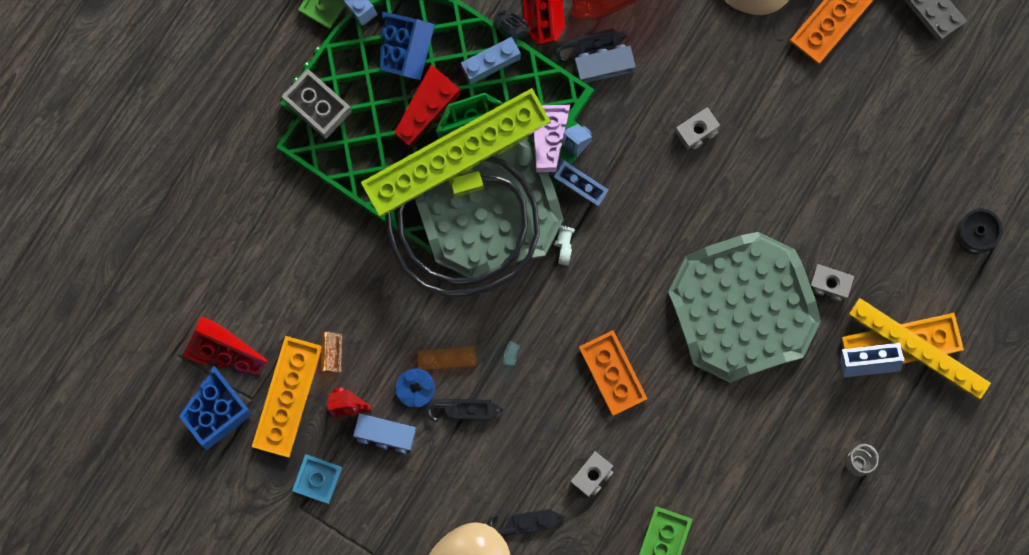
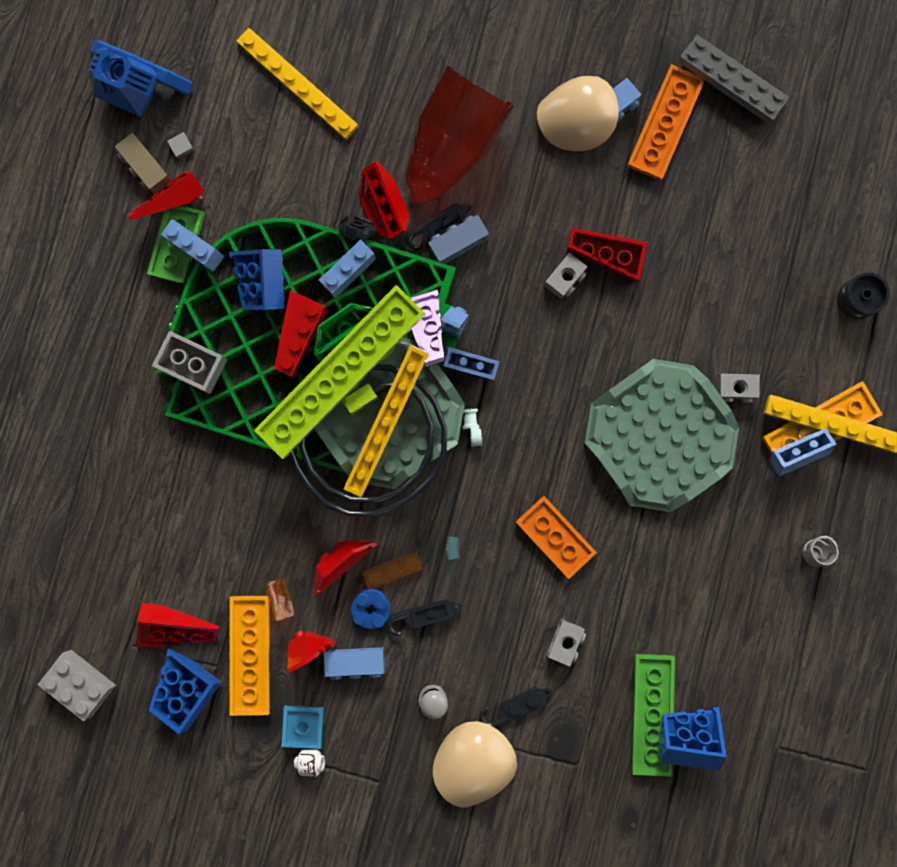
camera: 15 degrees left, 5 degrees up
none -> light grey brick [38,650,116,721]
none -> white head [294,749,325,777]
none -> red wedge [314,539,378,596]
none -> yellow plate [344,345,429,497]
none -> light grey helmet [418,685,448,719]
none -> red wedge [566,228,647,282]

